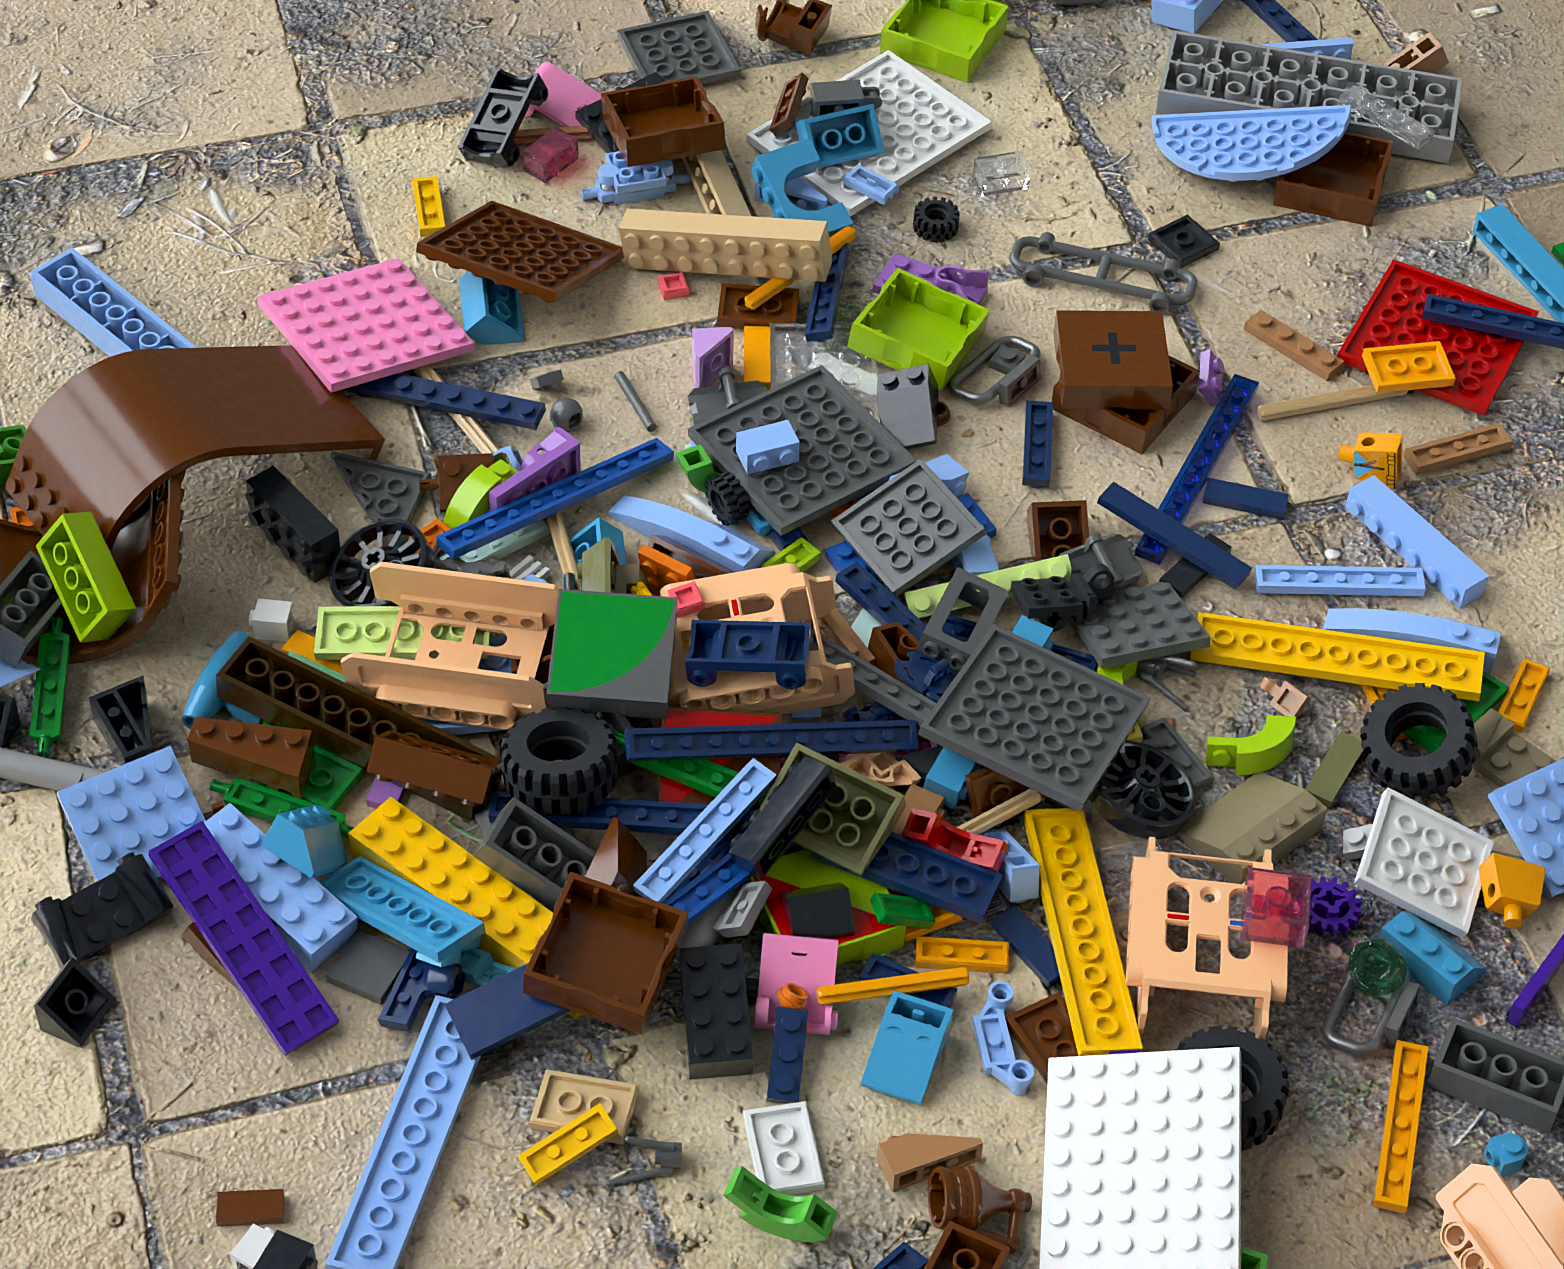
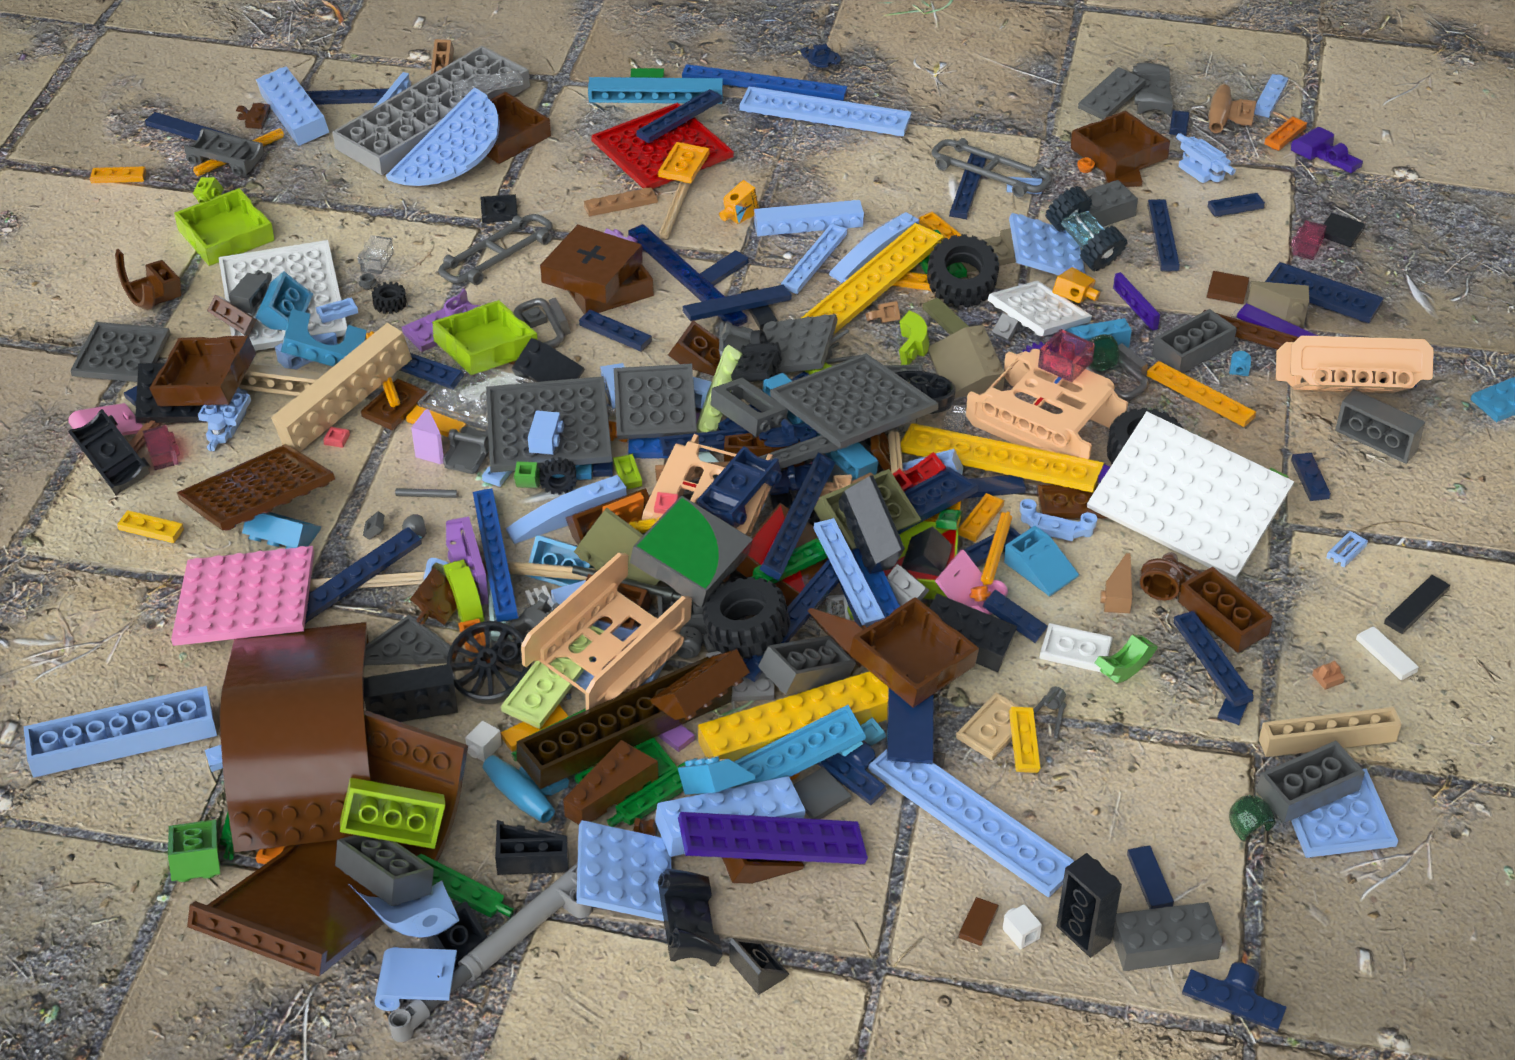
camera: 60 degrees left, 5 degrees down
medium nougat plate [1403,423,1513,475] -> none
none -> dark grey plate [358,273,377,290]

